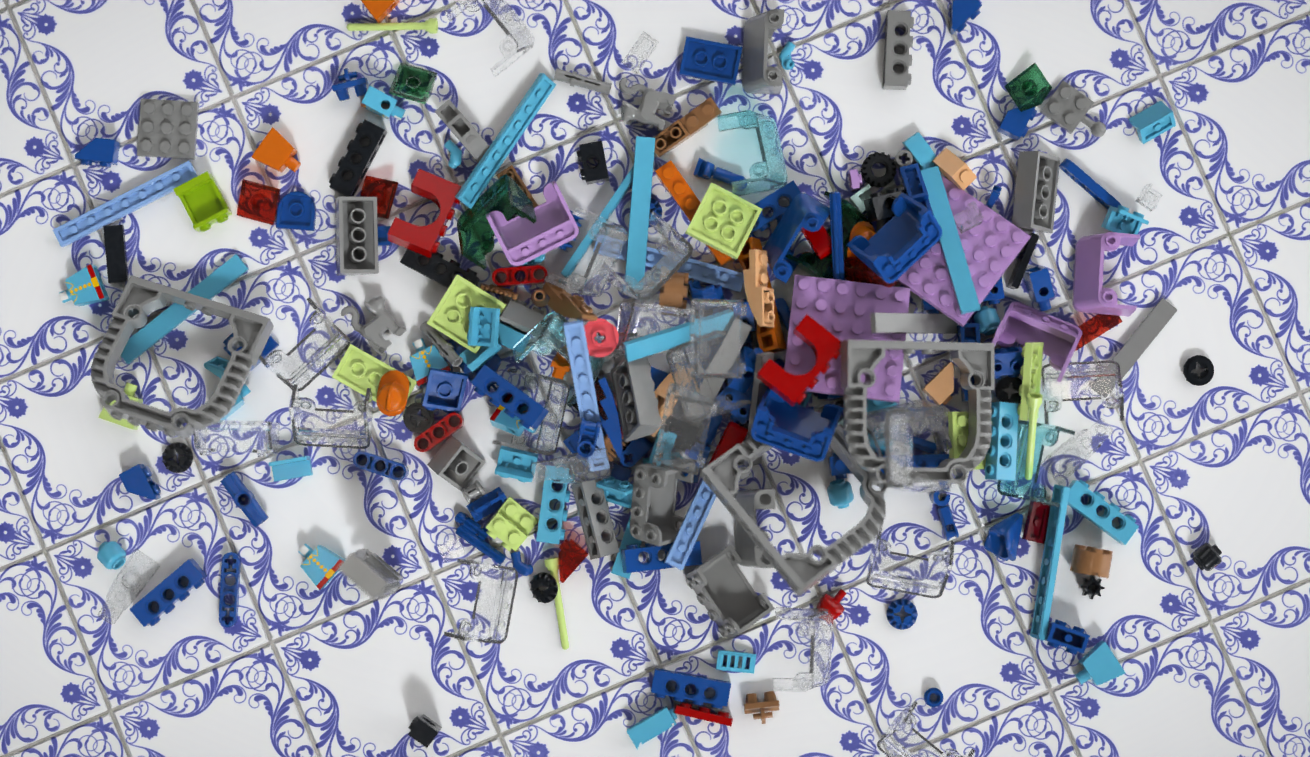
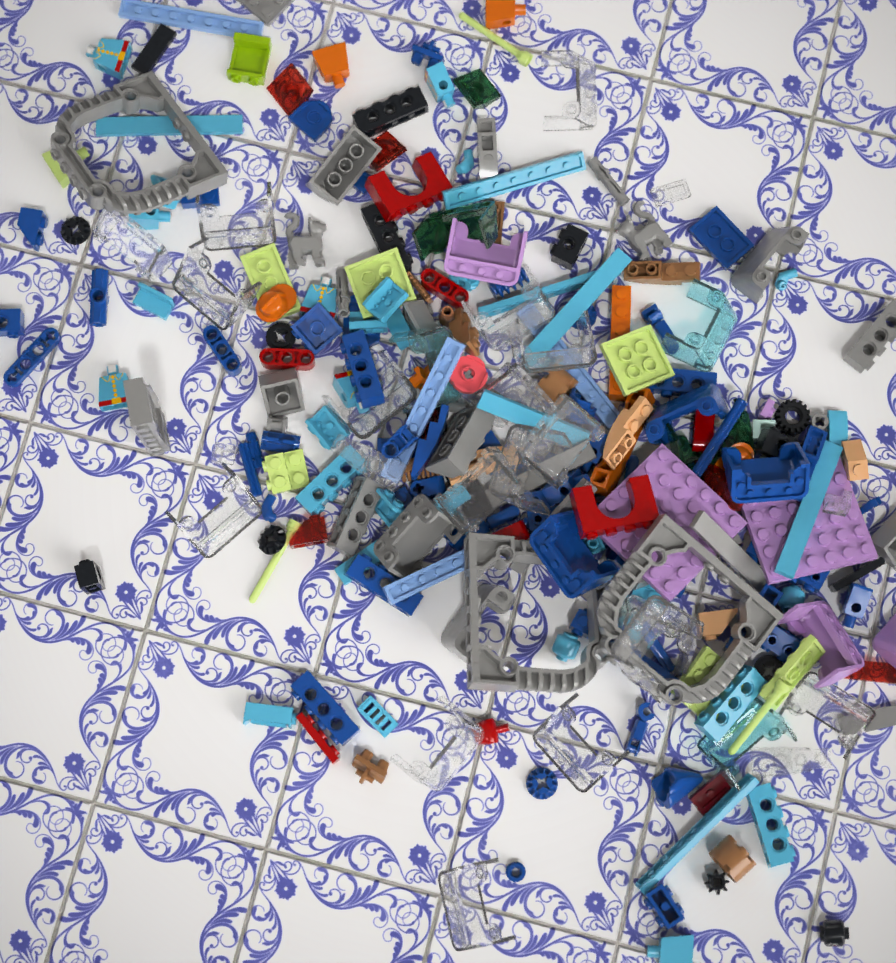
camera: 35 degrees right, 10 degrees down
light grey windscreen [686,545,775,638] -> none

